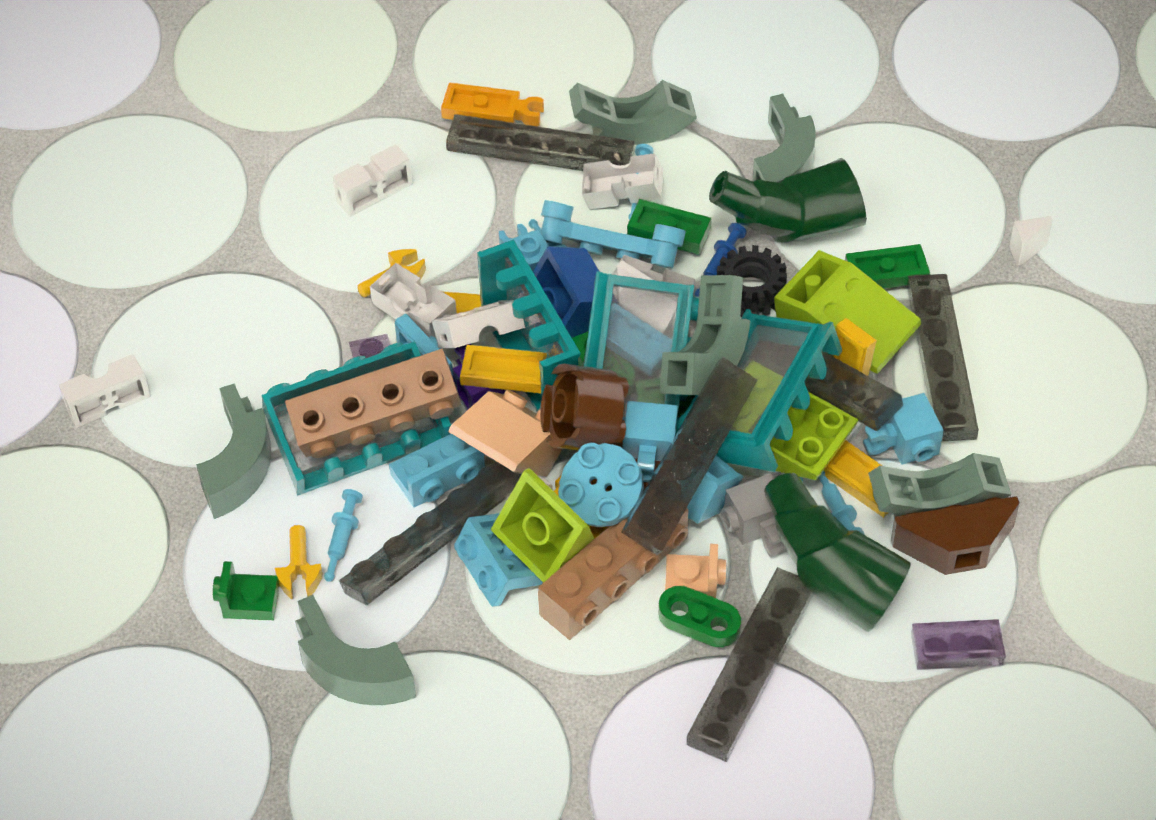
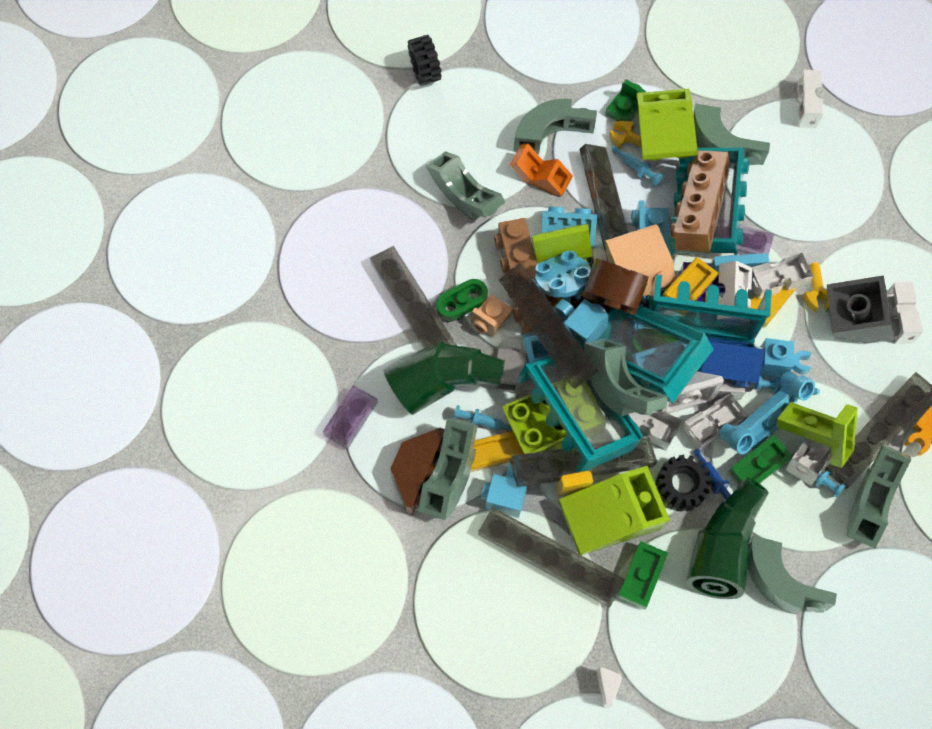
camera: 120 degrees right, 15 degrees up
none -> sand green arch [425,151,505,220]
none -> orange slope [509,143,573,197]
none -> lime slope [637,88,697,161]
none -> lime bracket [777,402,858,468]
none -> dark grey slope [826,275,894,343]

